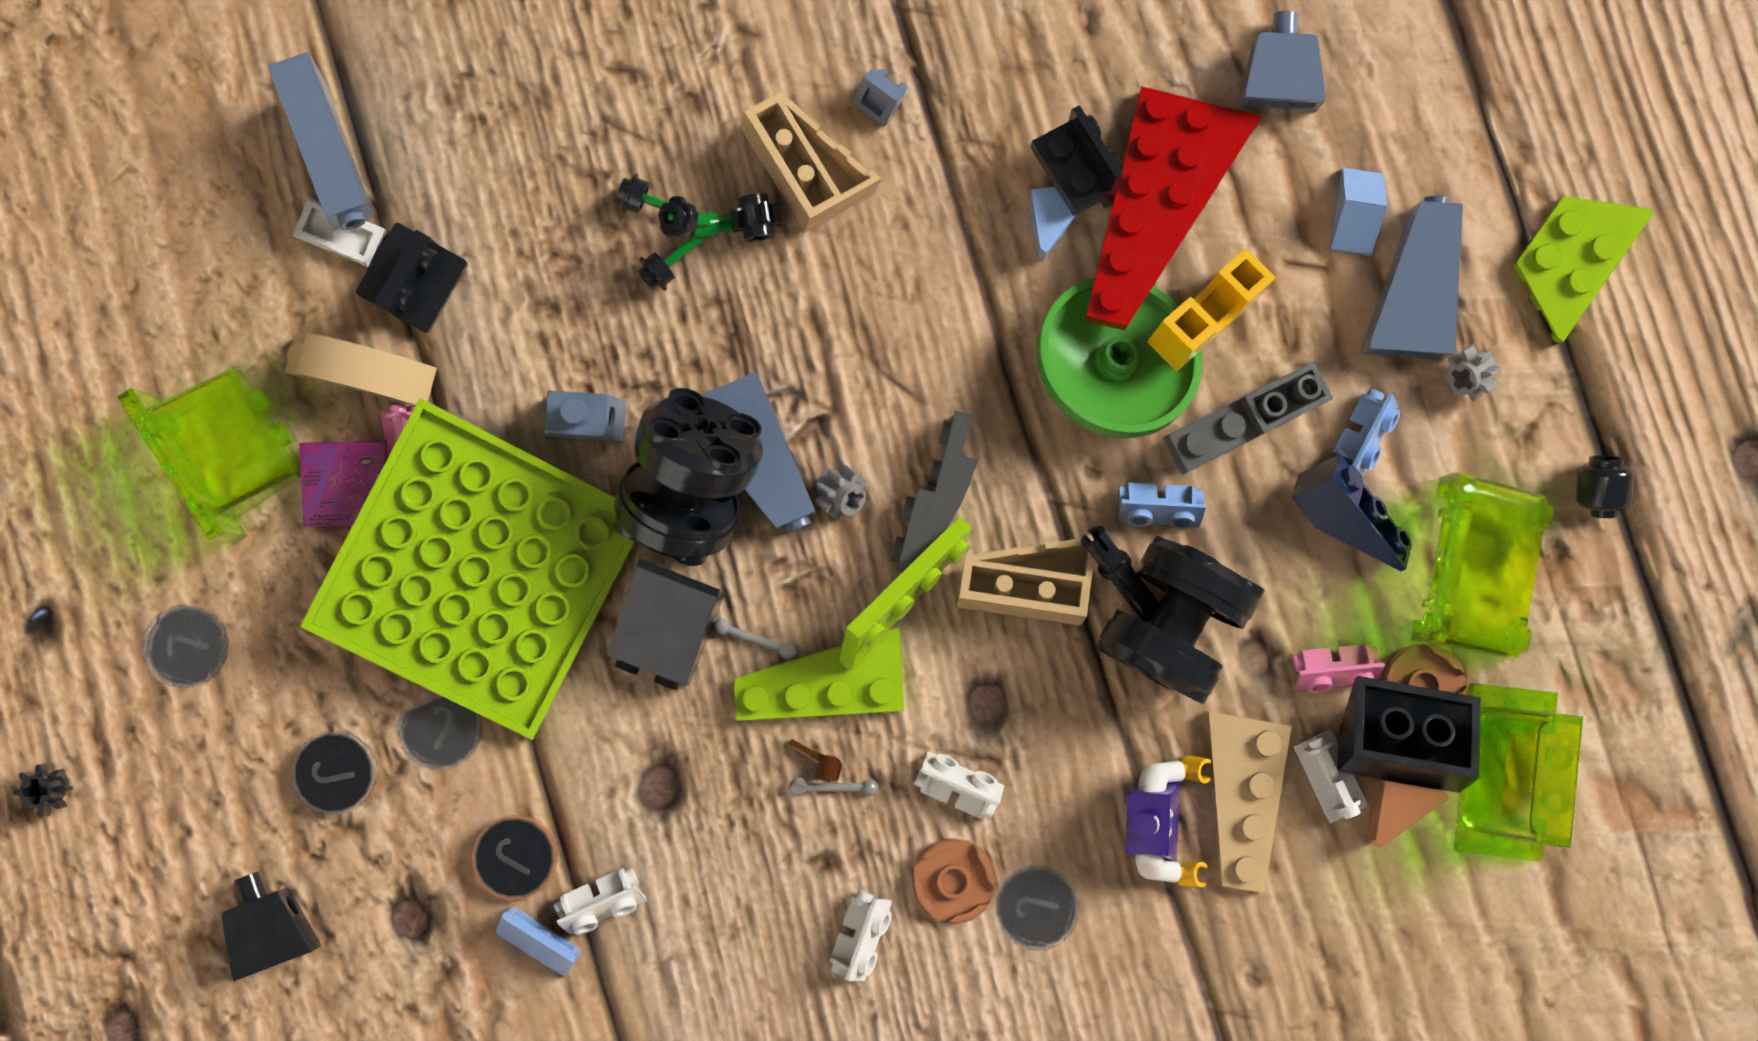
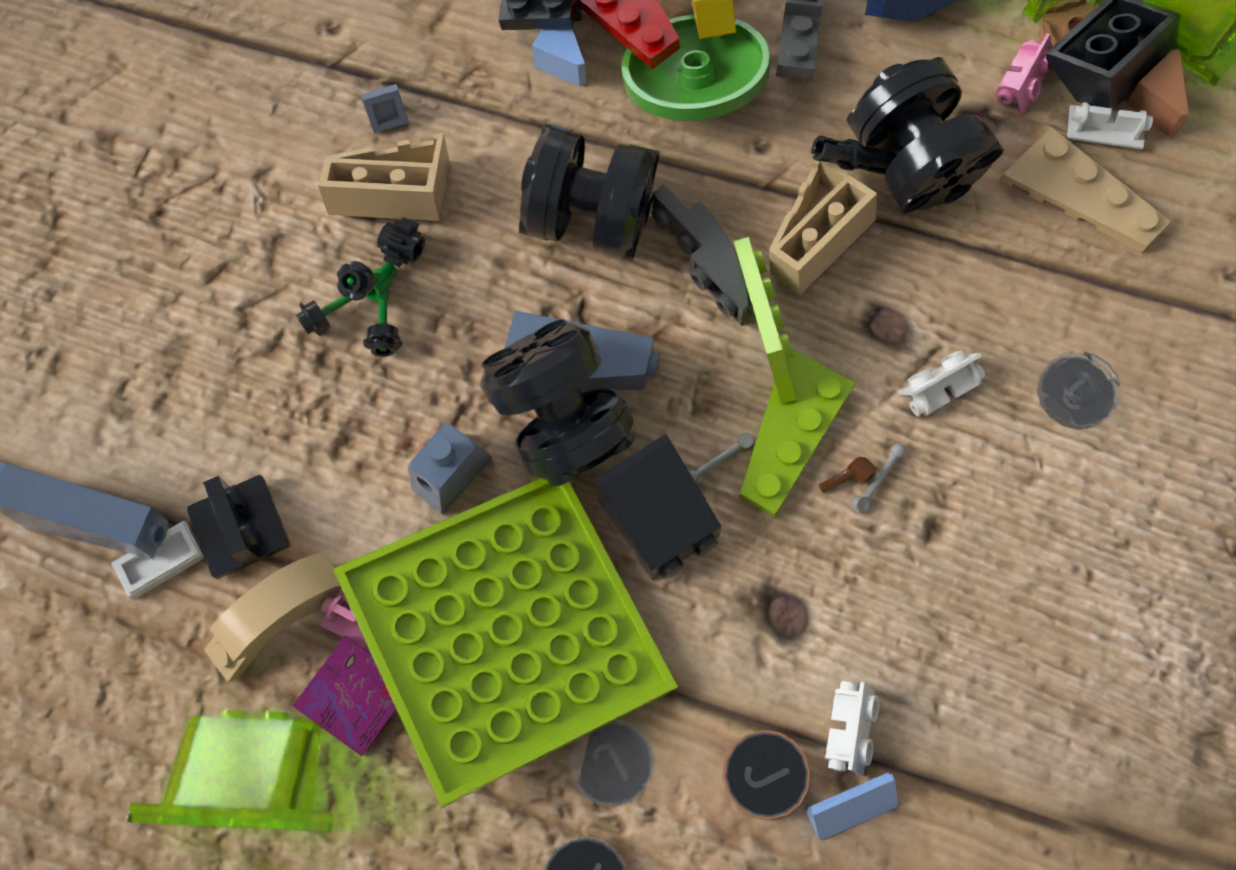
camera: 50 degrees left, 15 degrees down
light grey gear [815,465,867,520] -> none
white hinge [829,890,892,981] -> none
nougat tile [912,838,996,924] -> none
light blue hinge [1116,482,1206,529] -> none
torso [1125,755,1211,887] -> none
none -> black piece [519,124,660,262]

